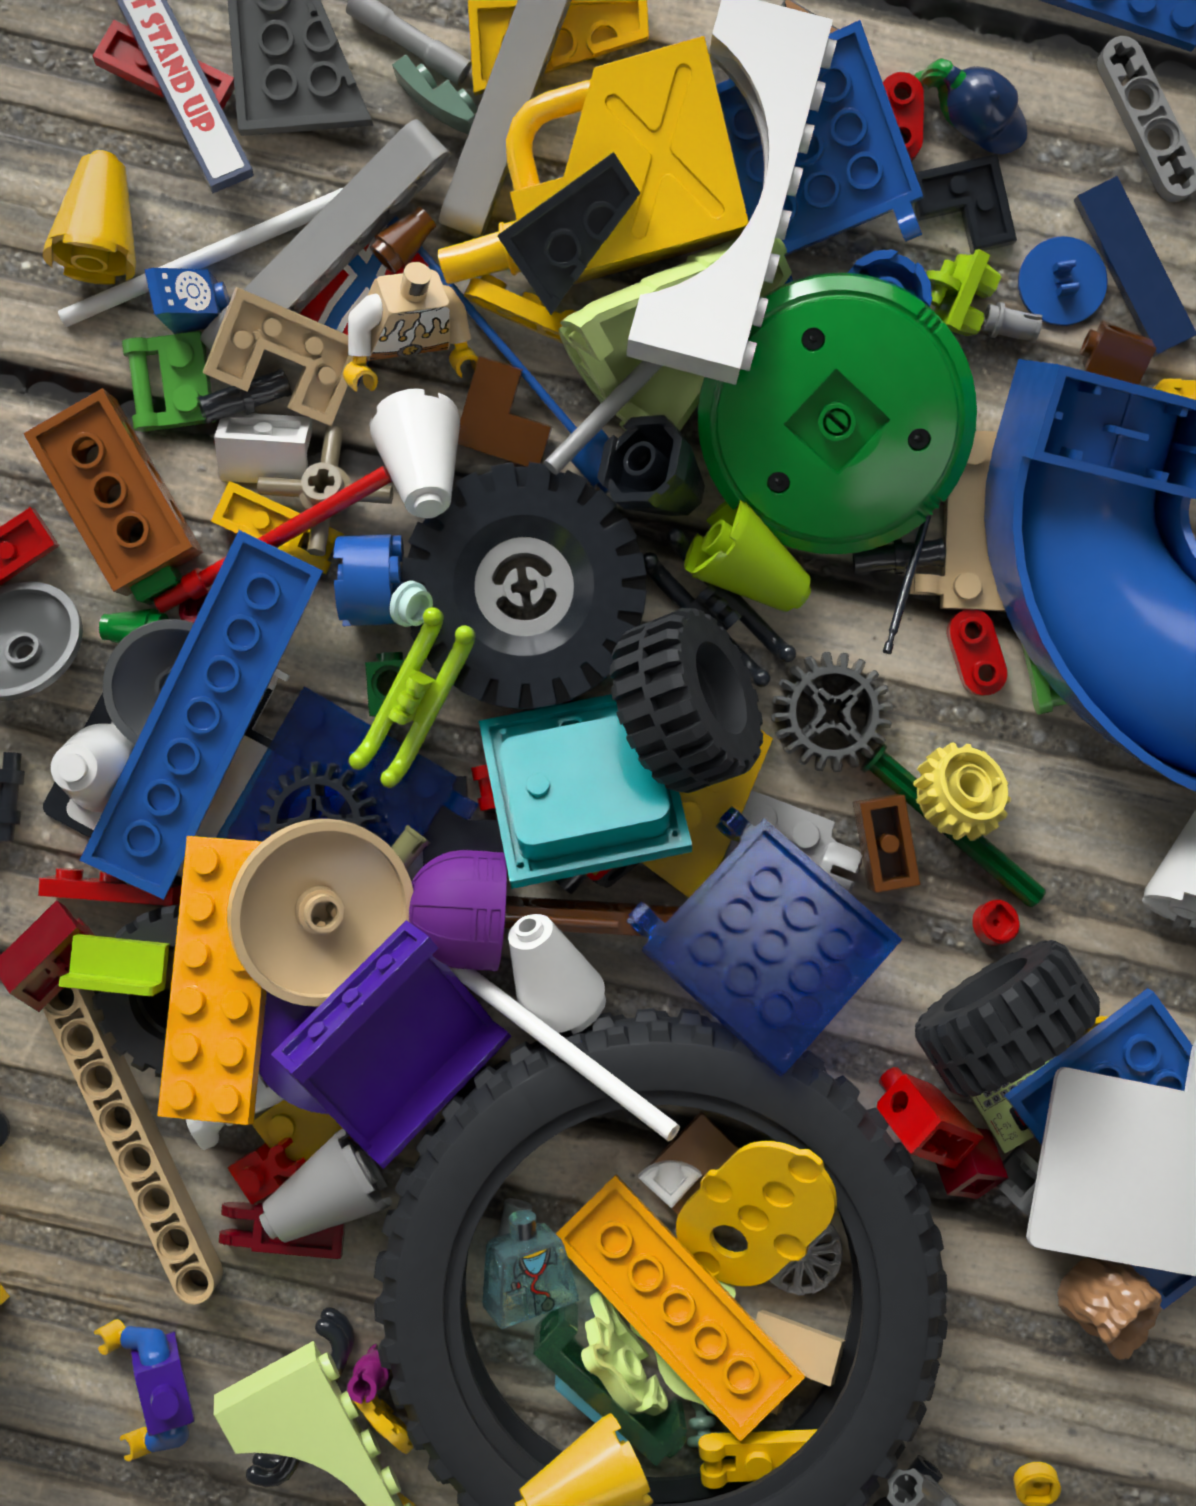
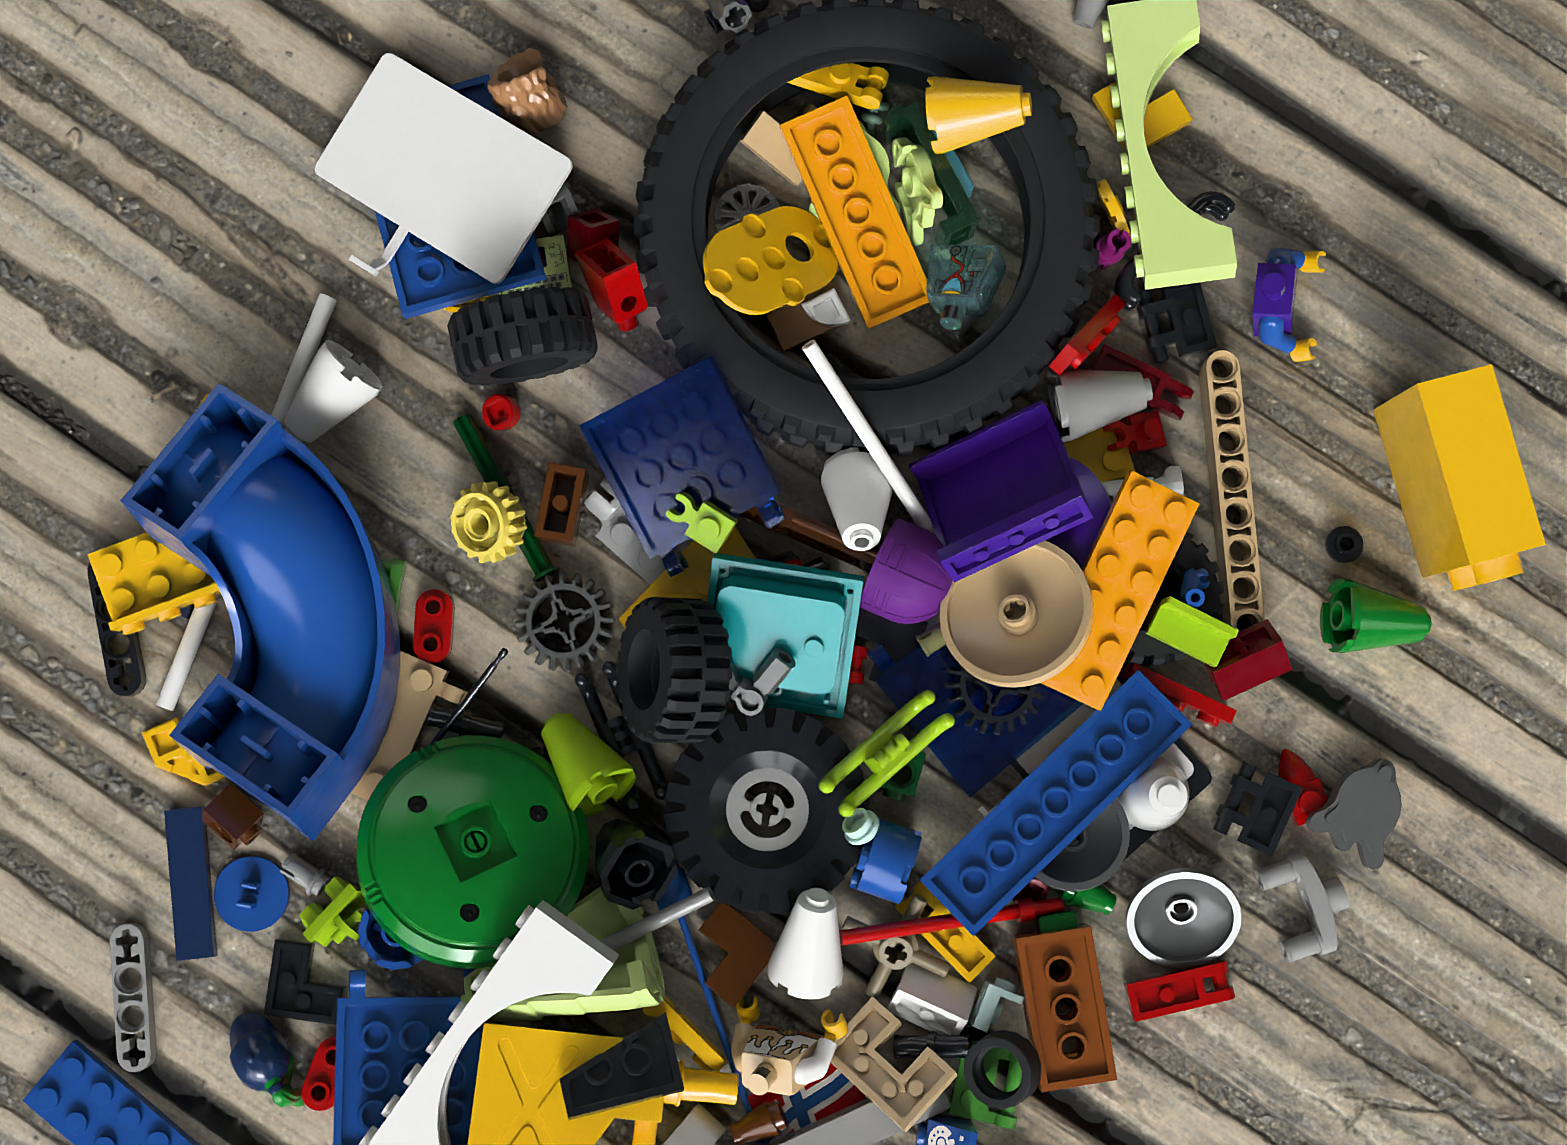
camera: 165 degrees left, 5 degrees down
none -> lime plate [666,492,738,554]
none -> dark grey bar [729,648,796,716]
none -> black tyre [964,1030,1041,1109]
none -> light aqua bracket [969,977,1024,1032]
none -> red plate [1049,294,1127,376]
none -> black plate [1137,282,1217,364]
none -> blue arm [1180,568,1210,607]

